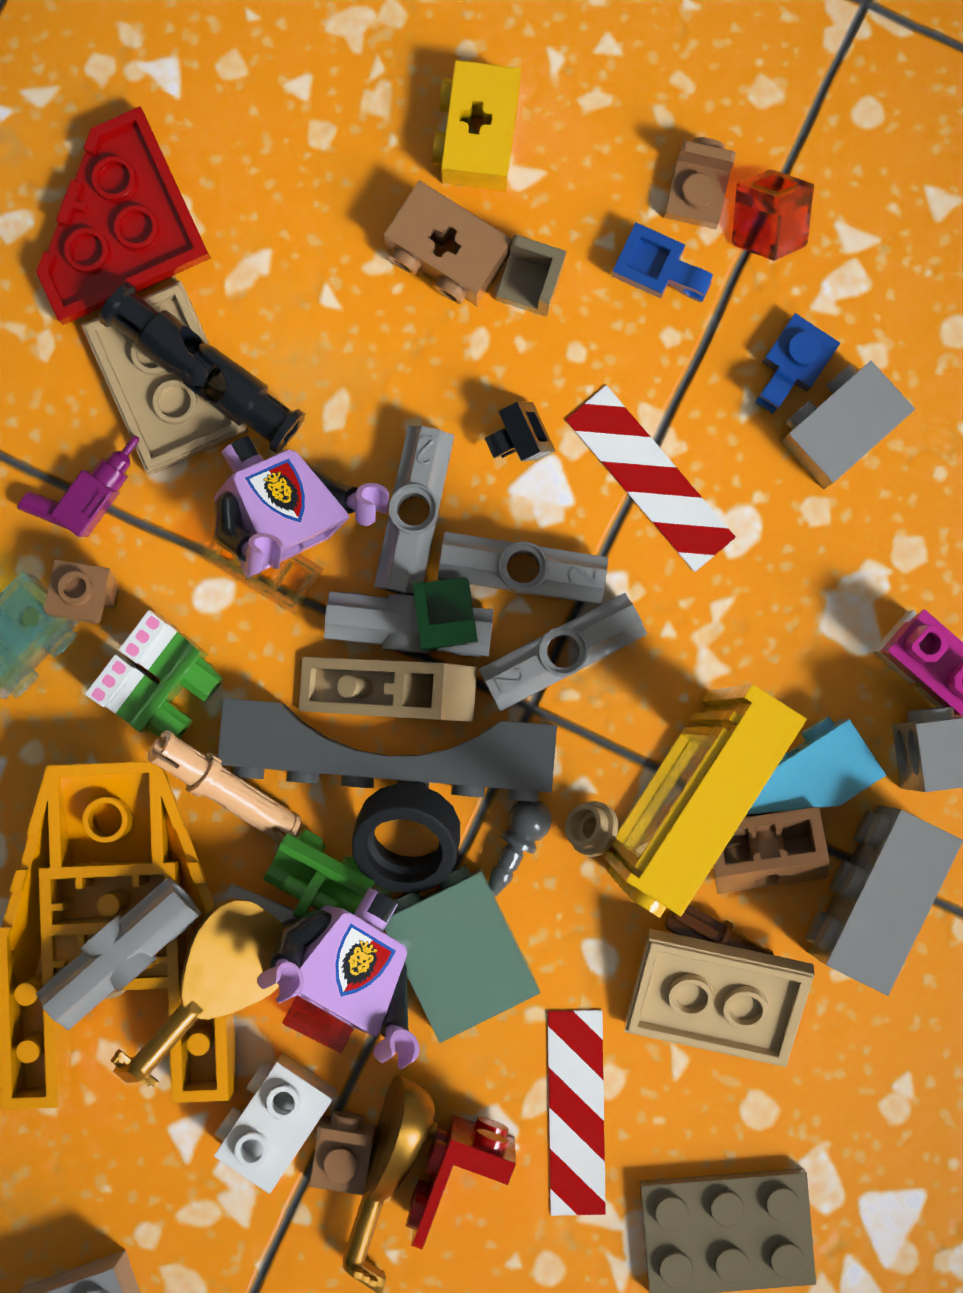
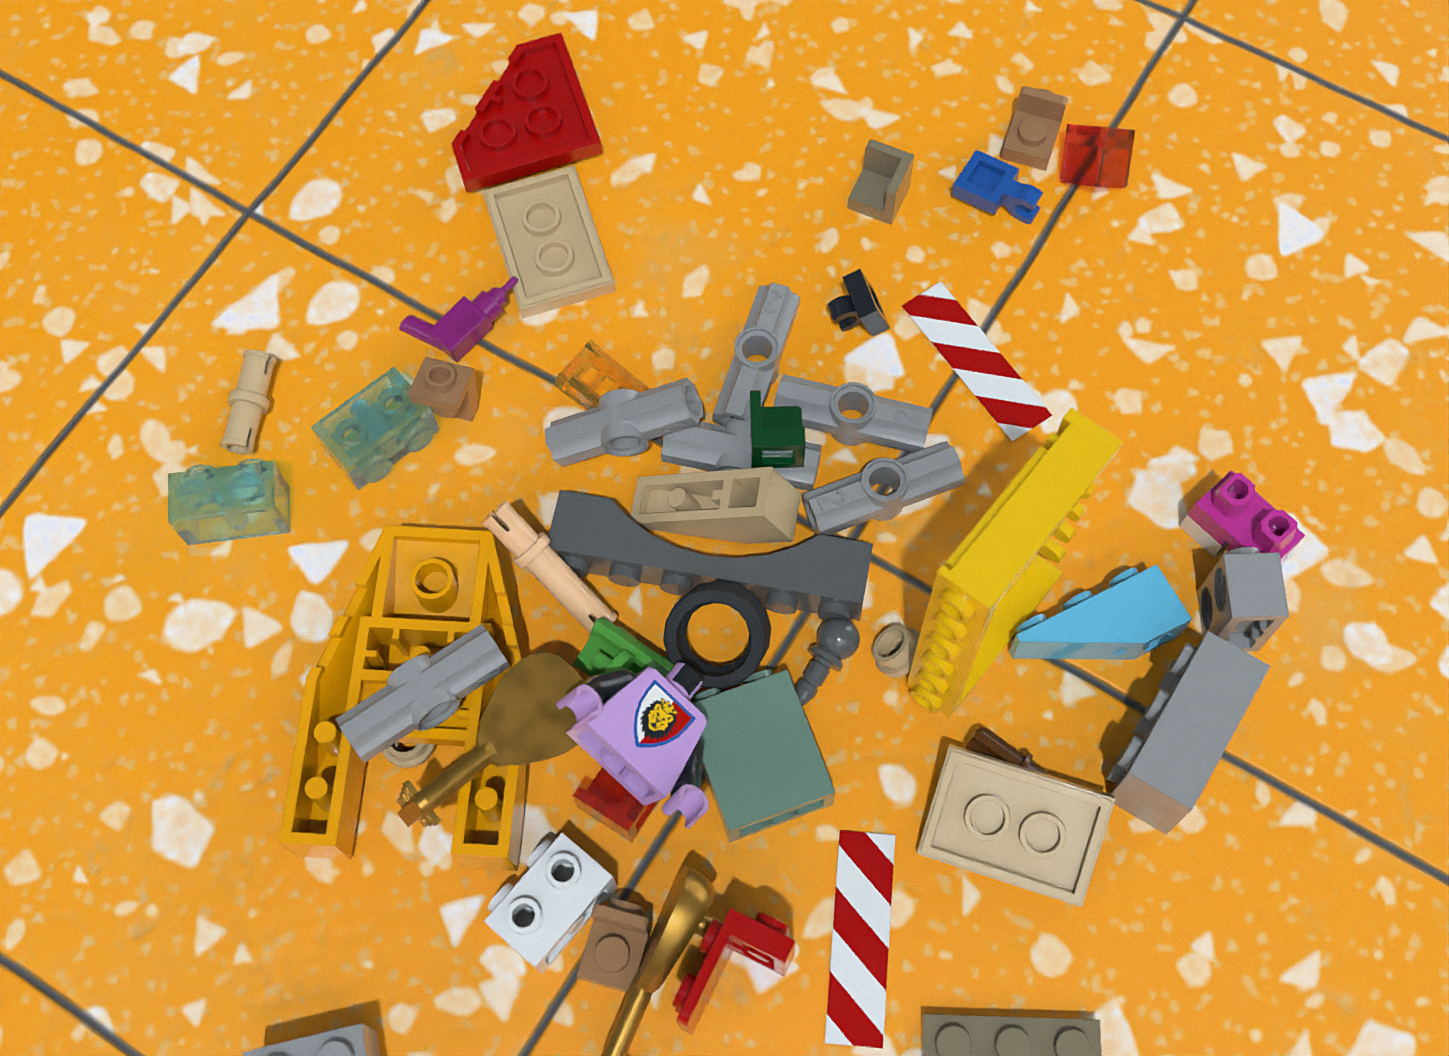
camera: 10 degrees right, 20 degrees down
hips [85,610,224,738] -> none
black piece [99,282,305,454] -> none
lavender torso [214,436,389,578] -> none
medium nougat brick [383,180,512,306] -> none
yellow brick [432,60,521,191] -> none
medium nougat brick [713,807,830,894] -> none
blue plate [755,313,840,414] -> none
light grey brick [780,360,915,489] -> none
none -> light grey piece [545,378,704,467]

